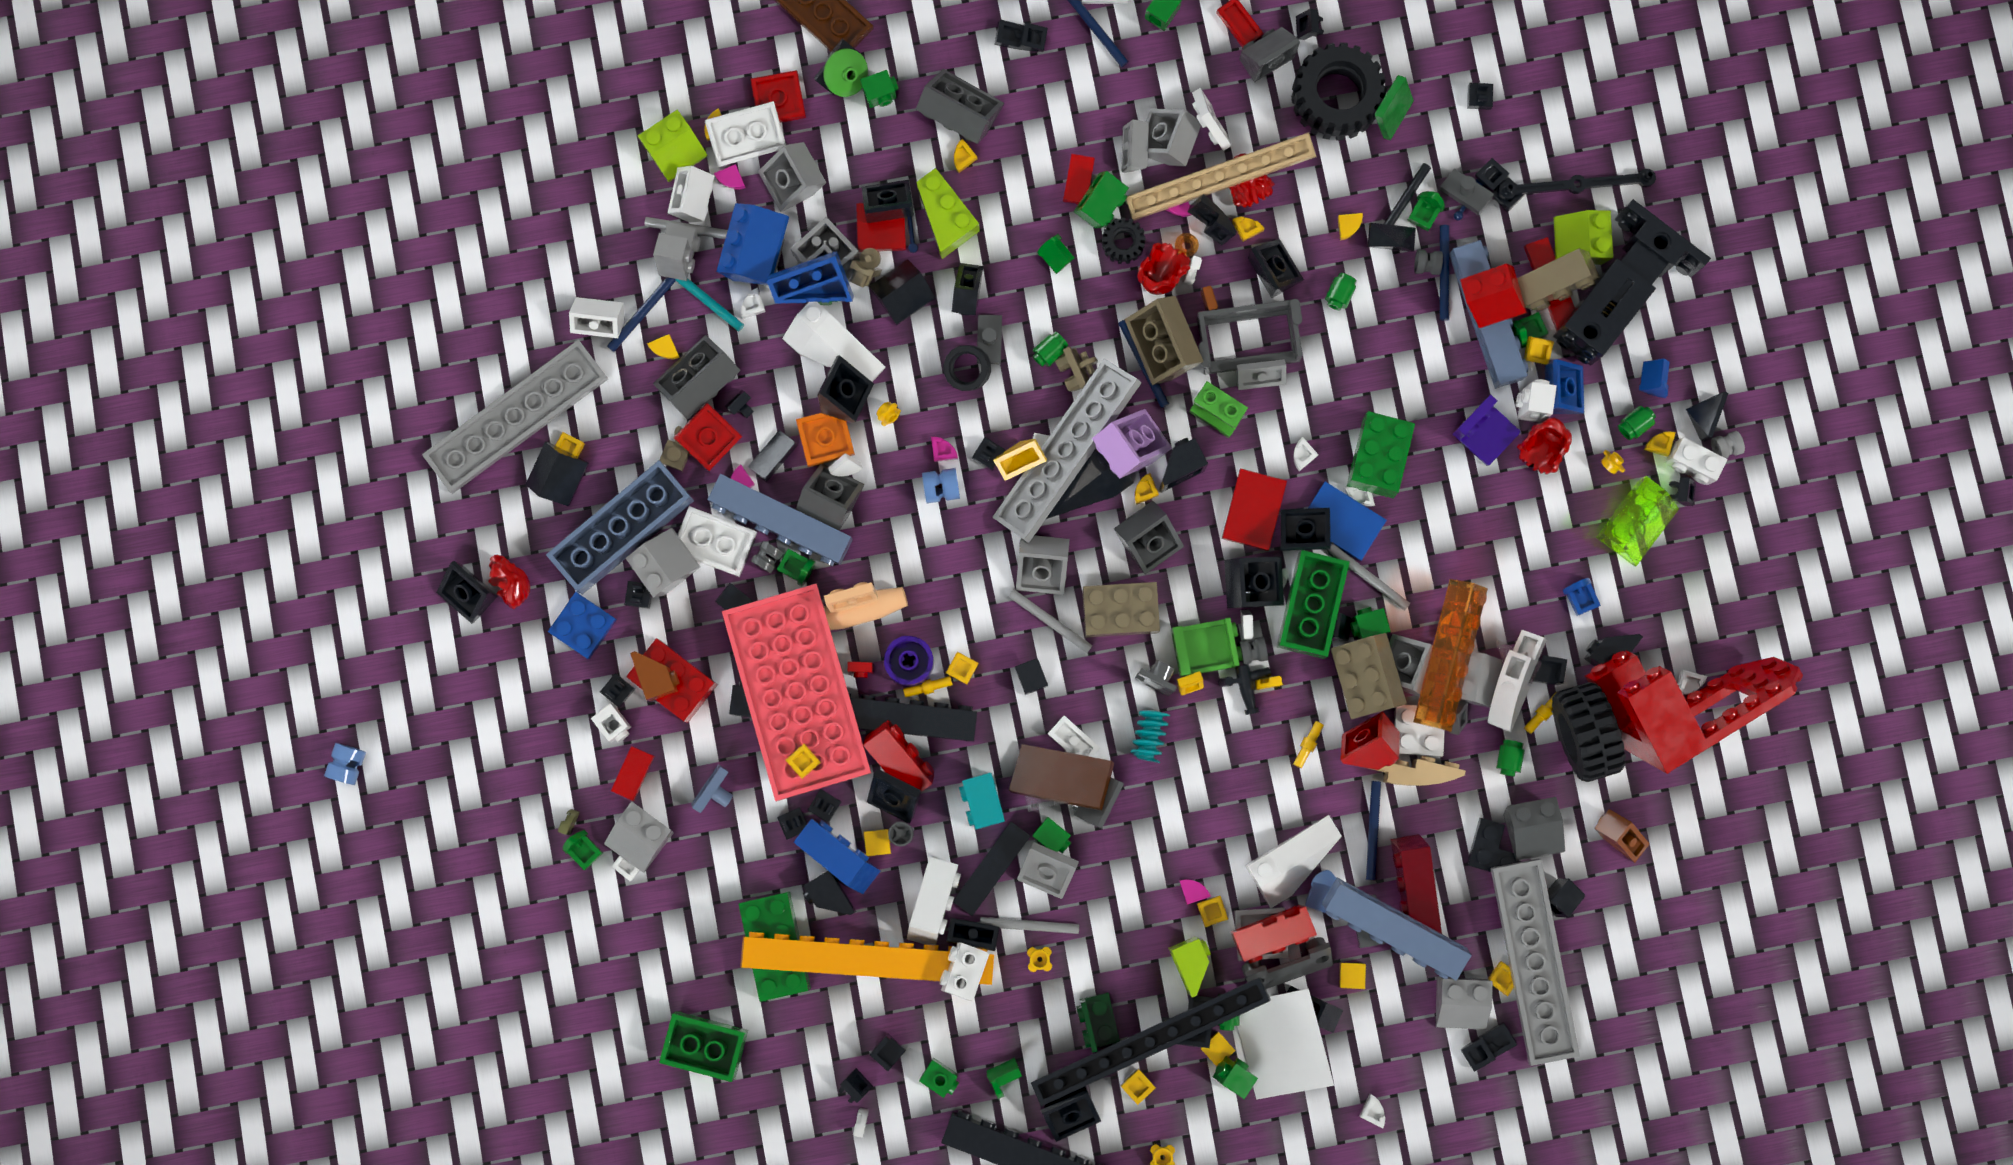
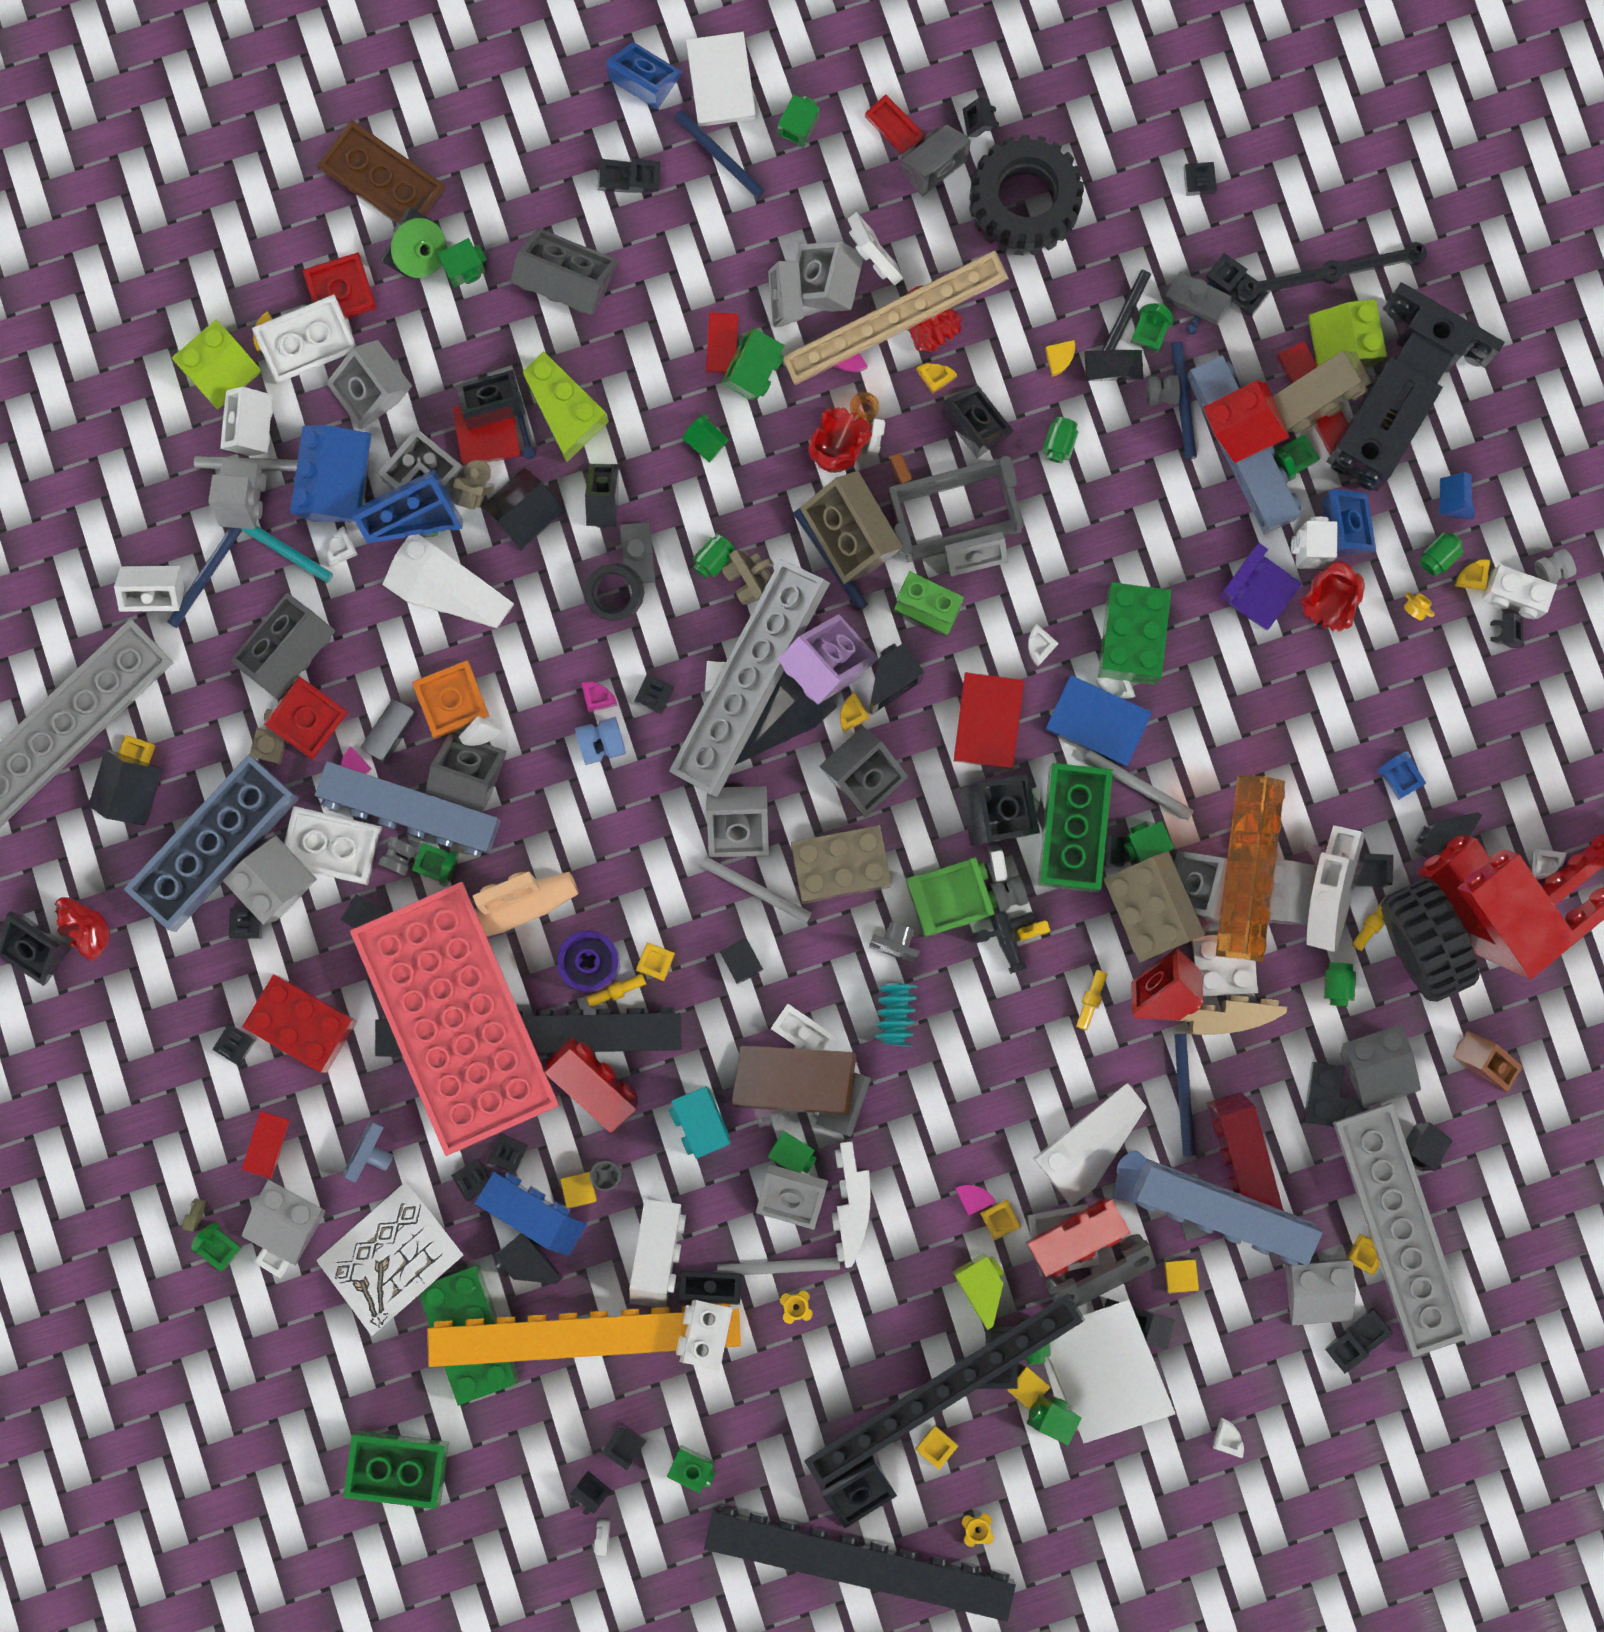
camera: 10 degrees left, 0 degrees up
blue plate [548,592,617,659] -> none
white brick [591,703,631,743] -> none
dark orange slope [630,651,680,701] -> none
yellow tile [647,334,679,359] -> none
dark pink tile [714,164,745,190] -> none
black tile [725,390,754,418] -> none
yellow tile [786,744,821,779] -> none
black slope [817,355,874,423] -> none
red plate [847,662,874,678] -> none
black tile [867,768,922,824] -> none
yellow plate [876,402,901,426] -> none
black tile [953,822,1030,916] -> none
yellow tile [954,139,977,173] -> none
green tile [986,1058,1022,1099] -> none
yellow slope [993,439,1047,481] -> none
dark green bracket [1076,992,1120,1053] -> none
black tyre [1102,217,1146,264] -> none
yellow tile [1177,671,1204,696] -> none
black slope [1188,194,1237,245] -> none
black slope [1281,508,1331,551] -> none
green tile [1374,75,1414,141] -> none
dark grey plate [1446,700,1468,735] -> none
yellow tile [1523,336,1554,365] -> none
clear neon green slope [1596,476,1679,567] -> none
black slope [1686,392,1729,442] -> none
none -> white sticker [316,1181,463,1336]
none -> white slope [832,1141,870,1268]

